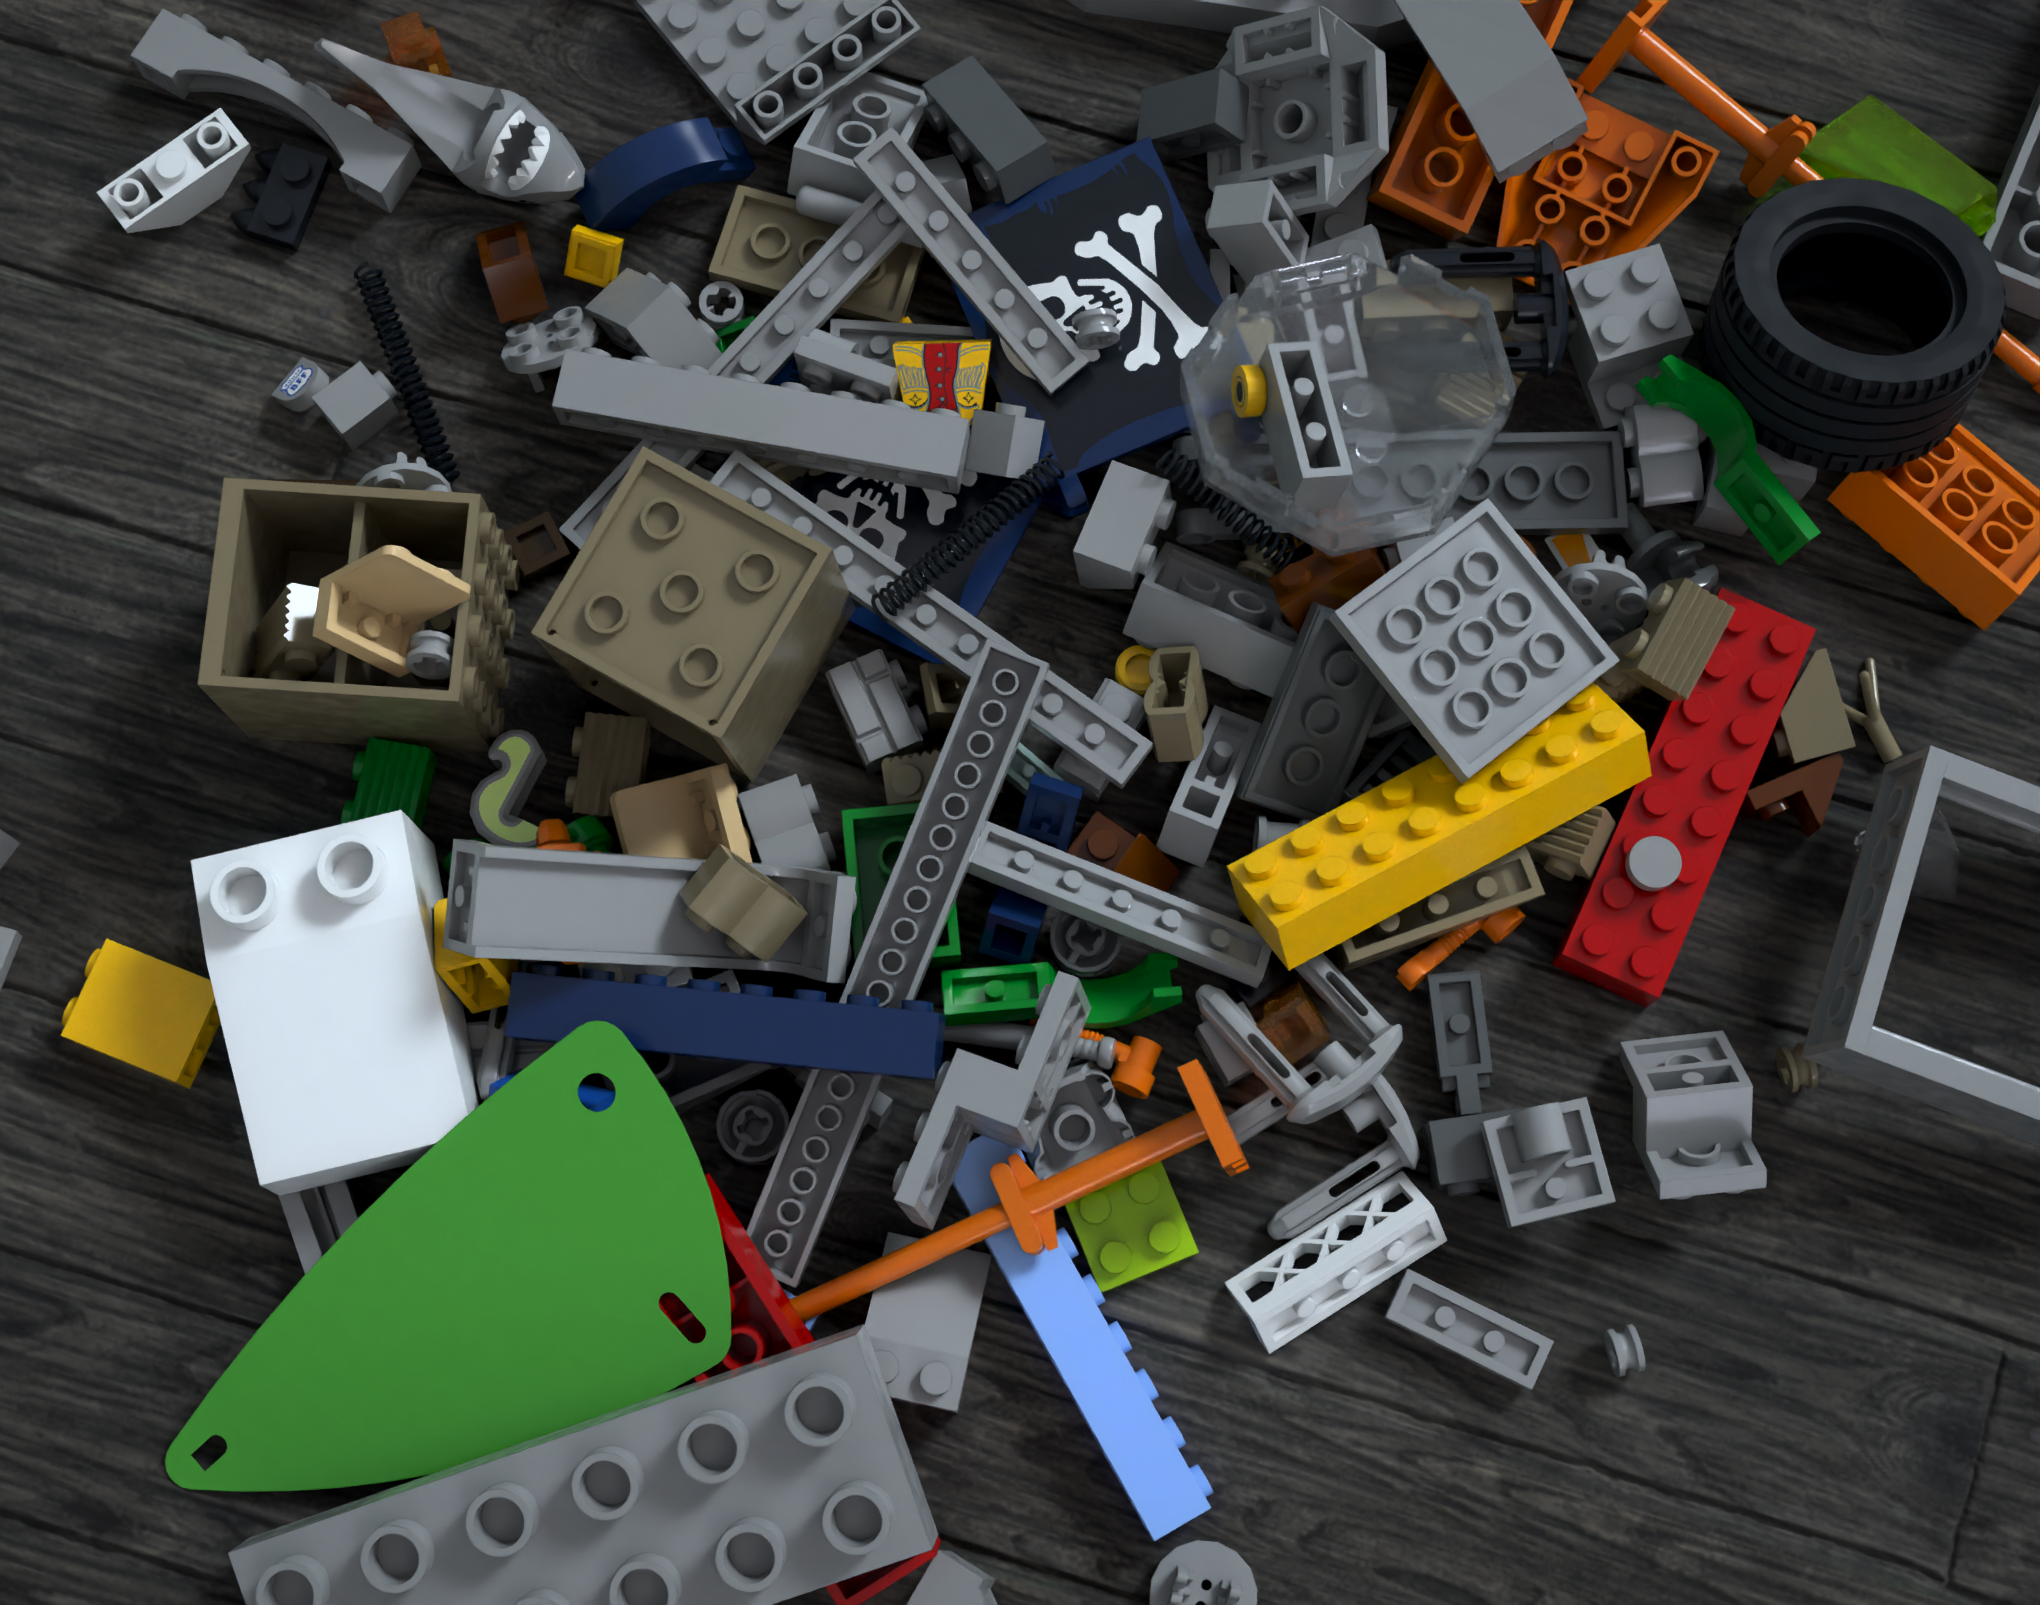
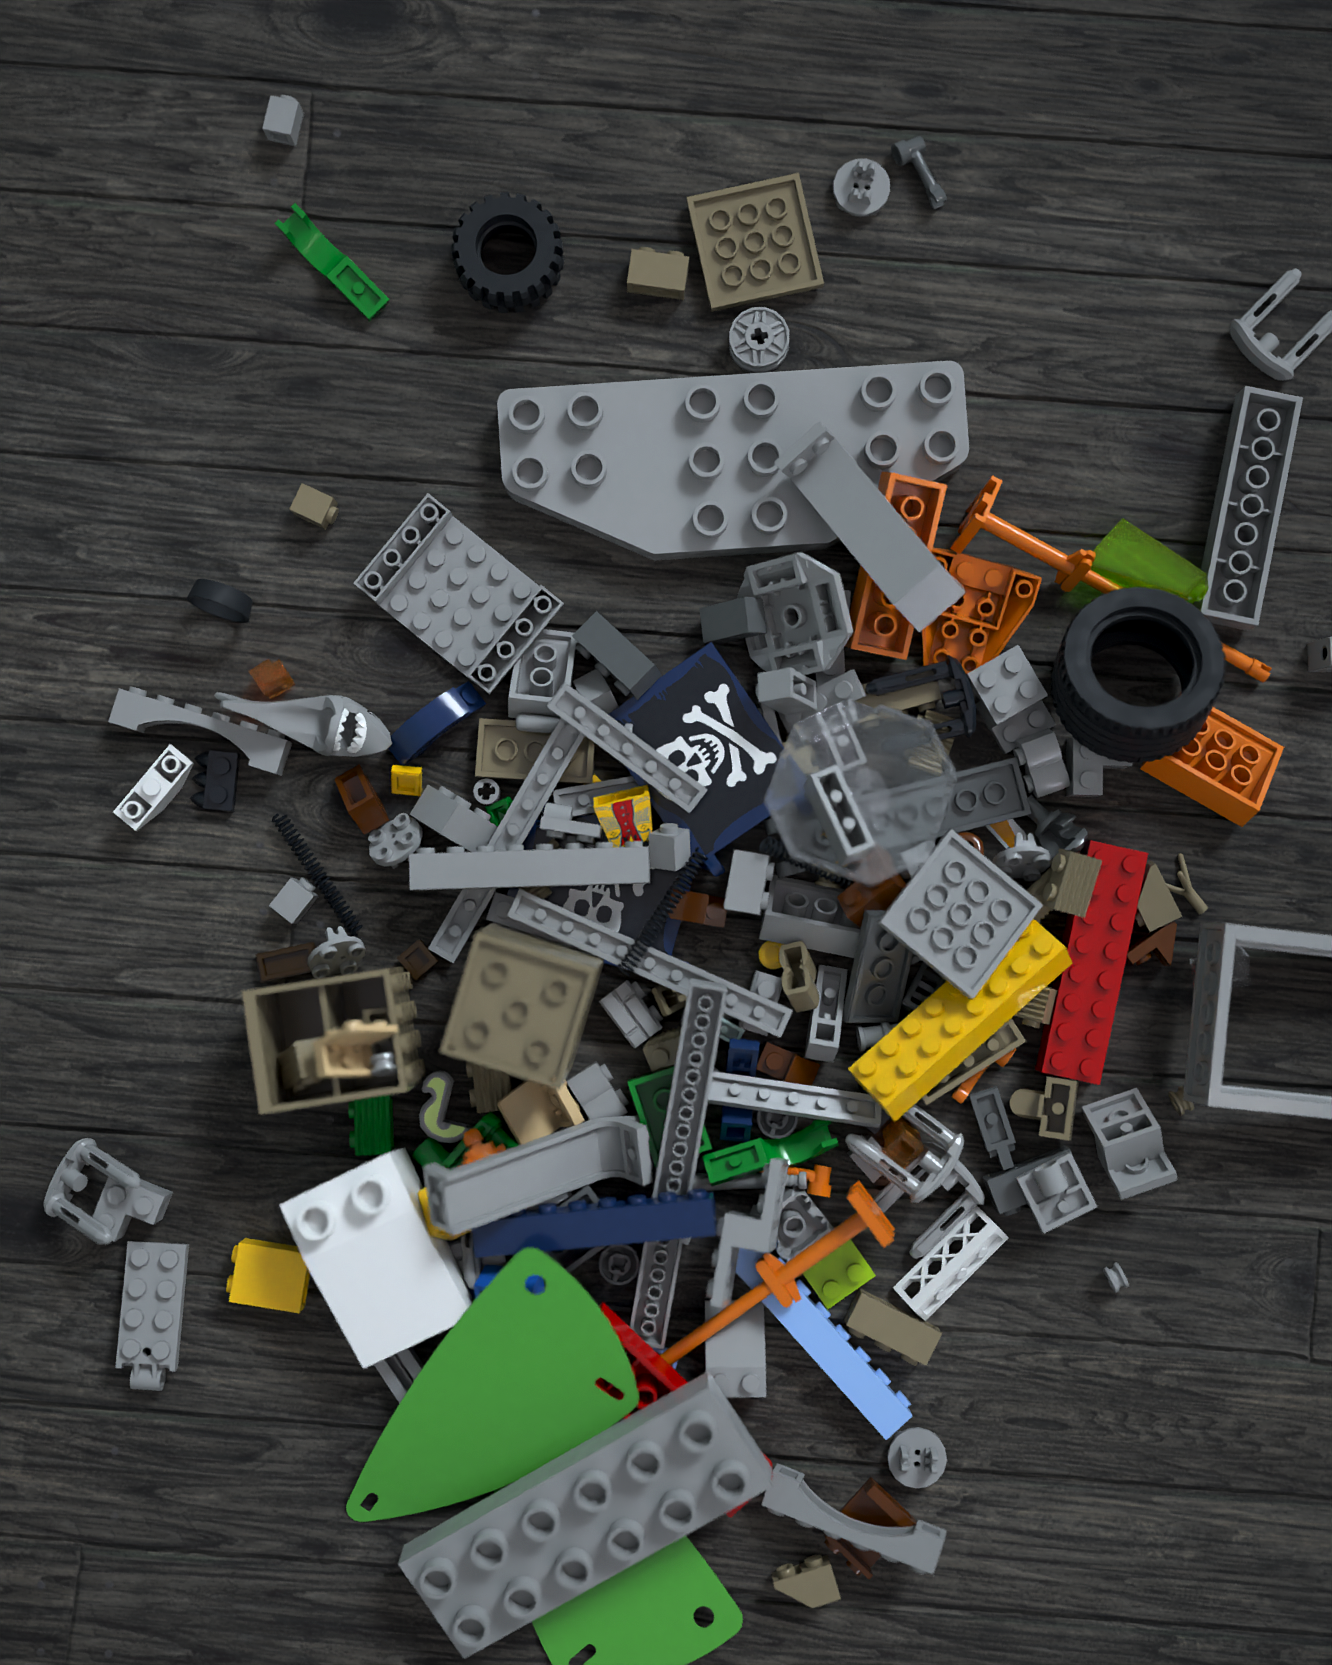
camera: 10 degrees left, 10 degrees up
light grey tile [271,357,329,412] -> none
dark tan brick [679,844,808,962] -> none
light grey bush [1072,308,1120,350] -> none
yellow tile [1231,364,1267,418] -> none
light grey plate [1383,1269,1554,1391] -> none
light grey tile [1625,836,1682,891] -> none
green piece [1635,354,1821,565] -> none
none -> reddish brown slope [666,889,727,928]
none -> dark tan brick [844,1288,942,1366]
none -> dark tan brick [1010,1077,1079,1141]

